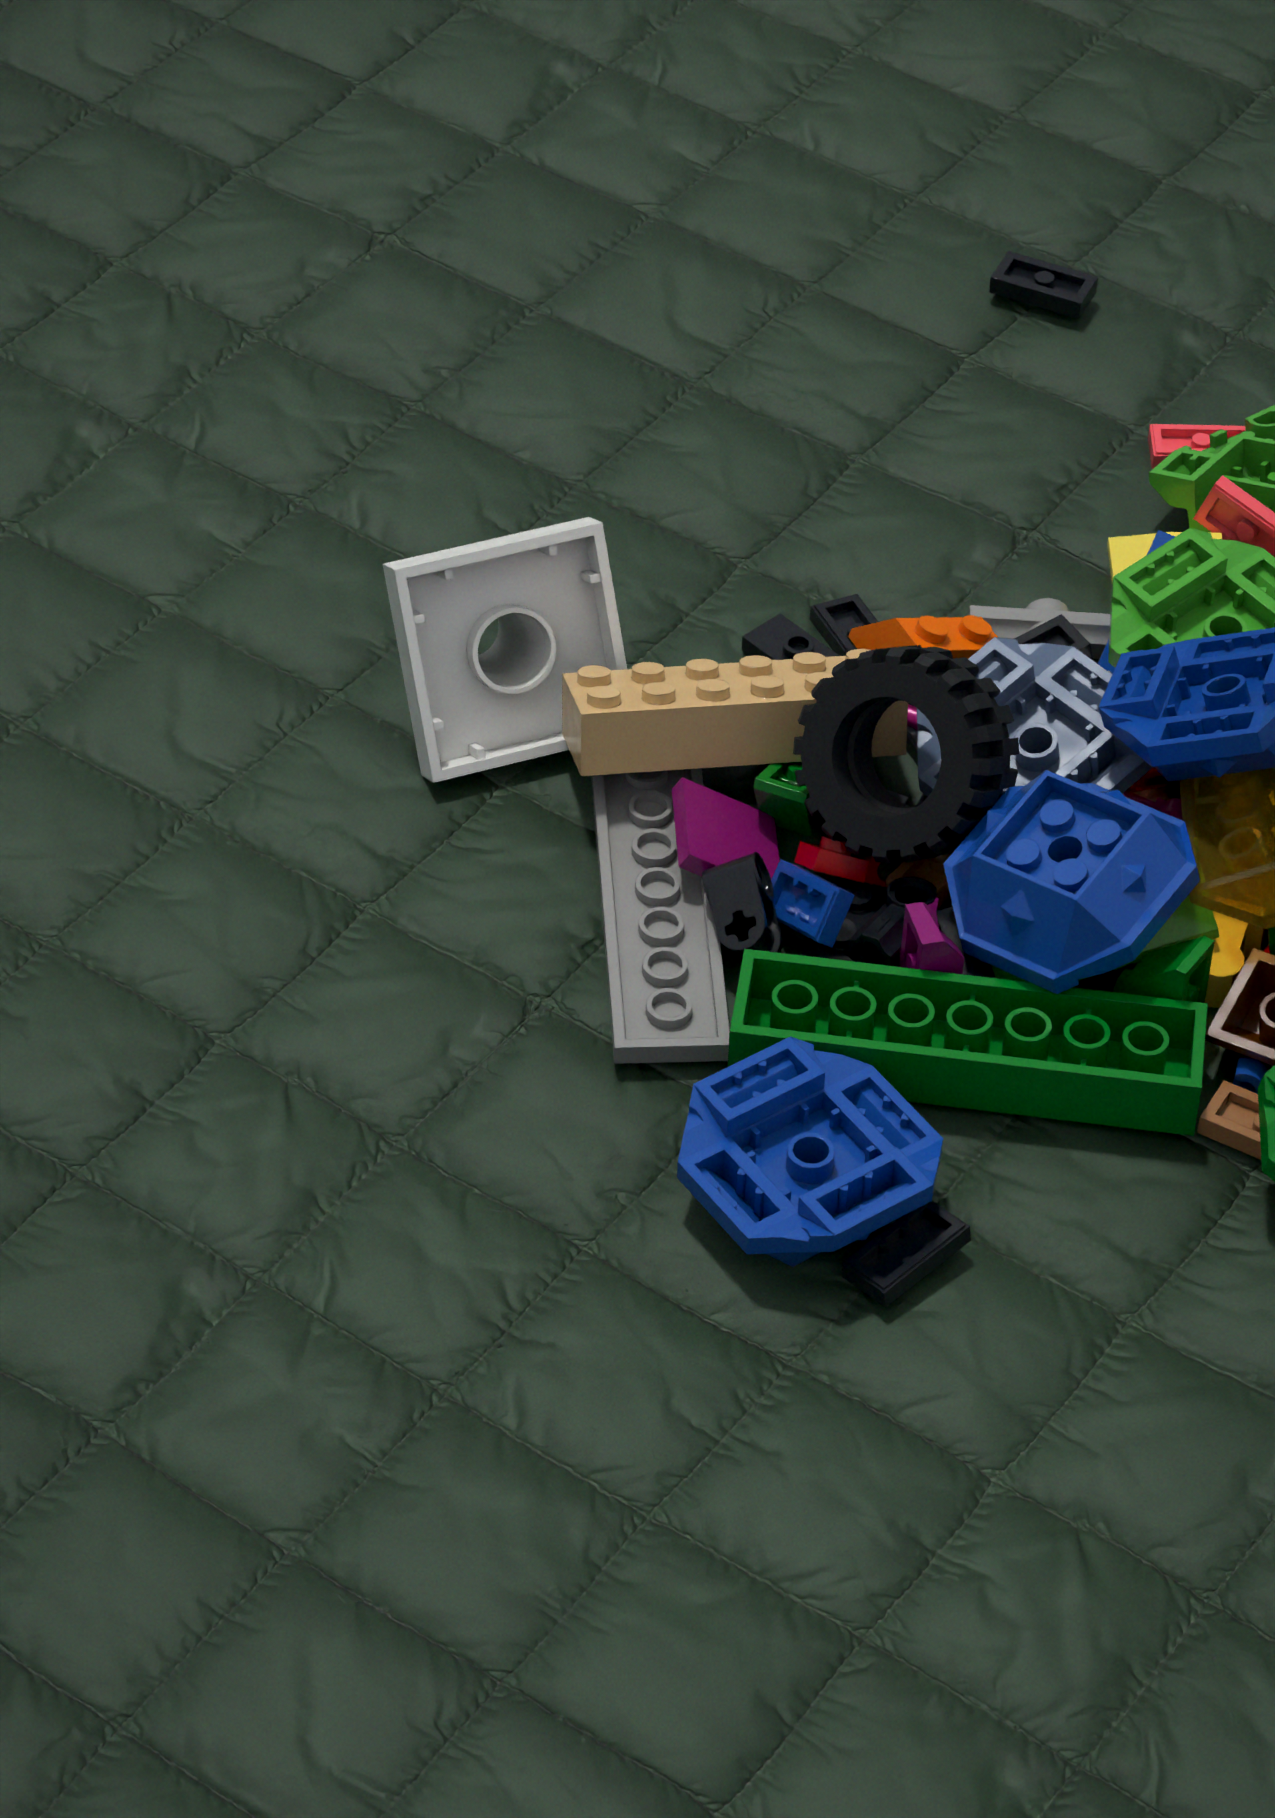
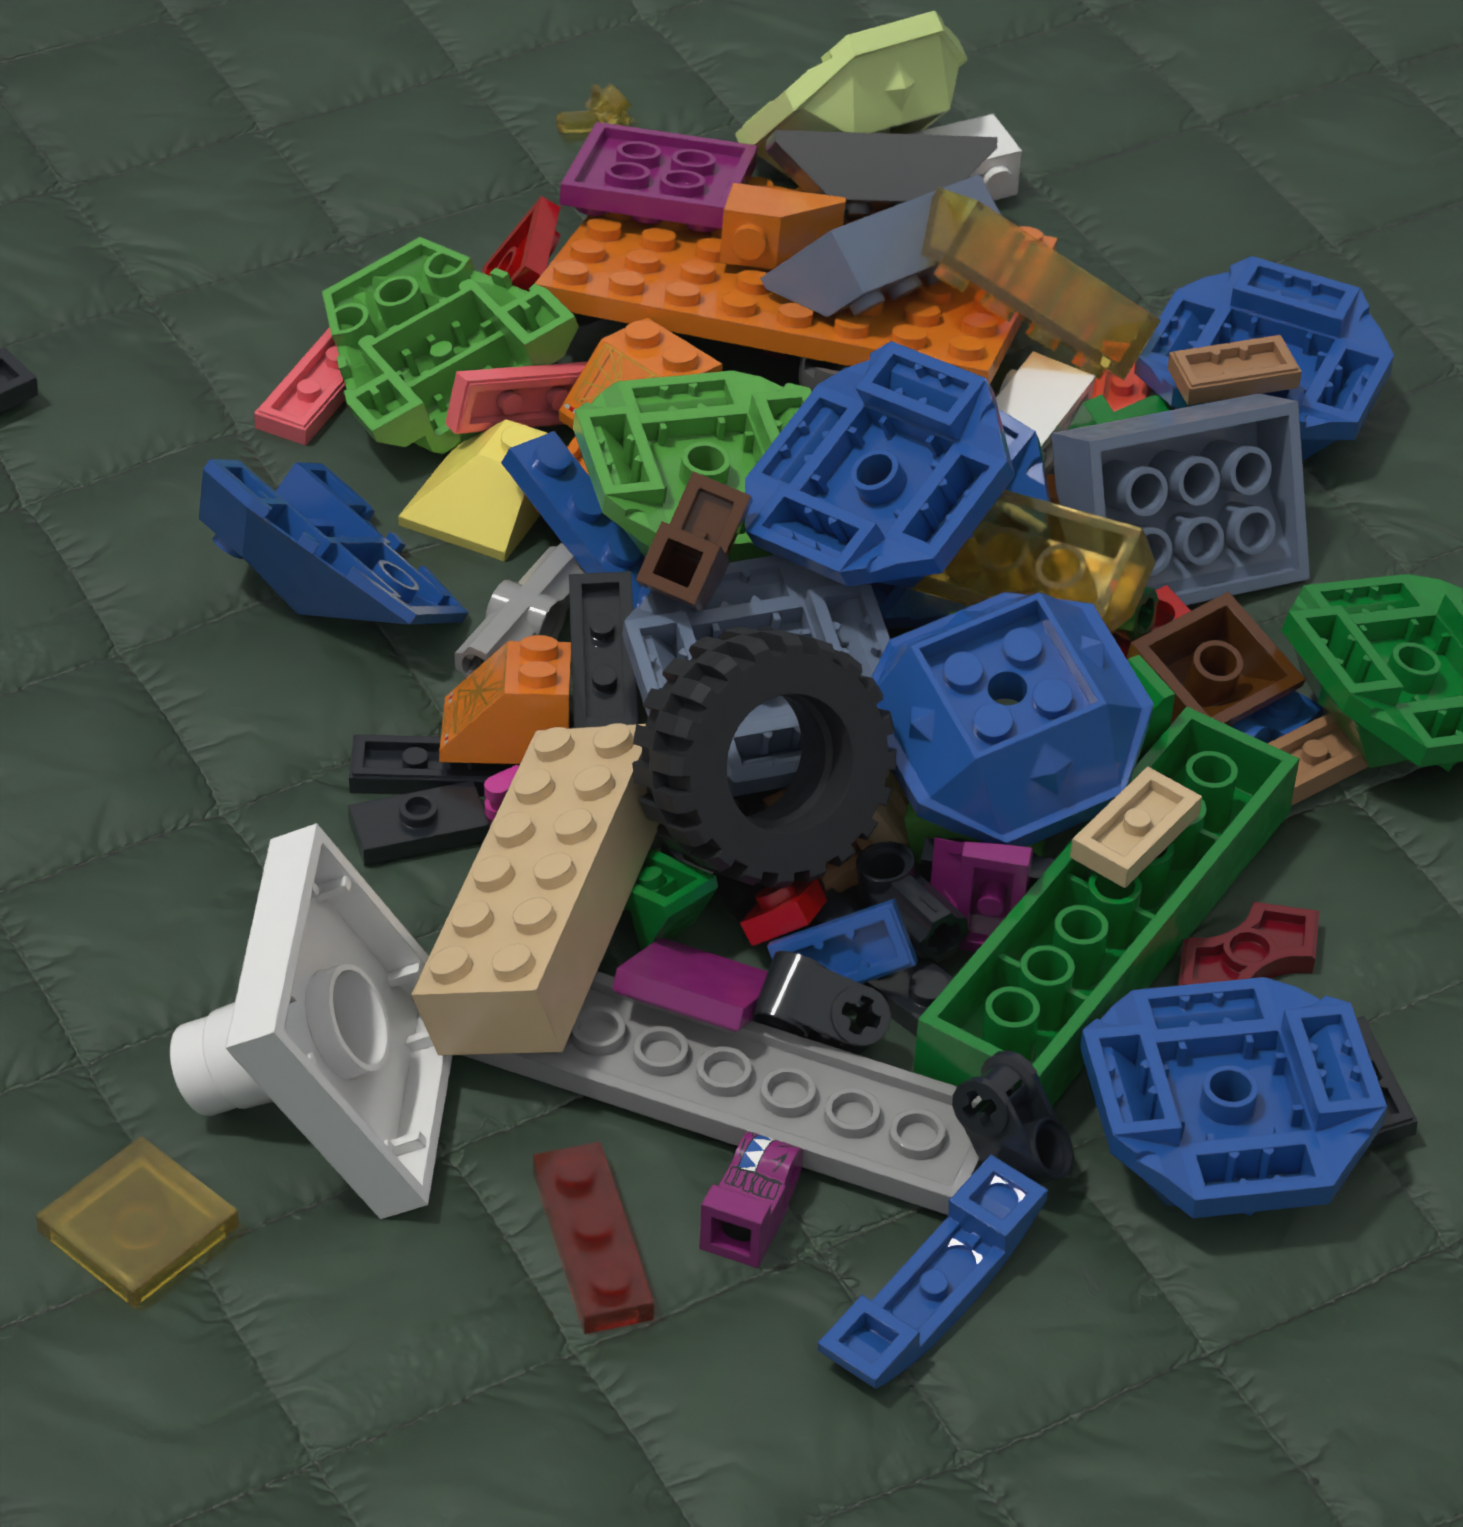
camera: 65 degrees left, 0 degrees up
none -> clear yellow tile [36,1136,239,1308]
none -> blue wedge [199,459,469,625]
none -> clear red plate [533,1142,654,1334]
none -> reddish brown brick [636,471,753,611]
none -> magenta leg [699,1131,804,1268]
none -> blue slope [818,1155,1048,1389]
none -> black piece [952,1050,1074,1184]
none -> tan plate [1070,766,1202,888]
none -> dark red tile [1178,902,1320,986]

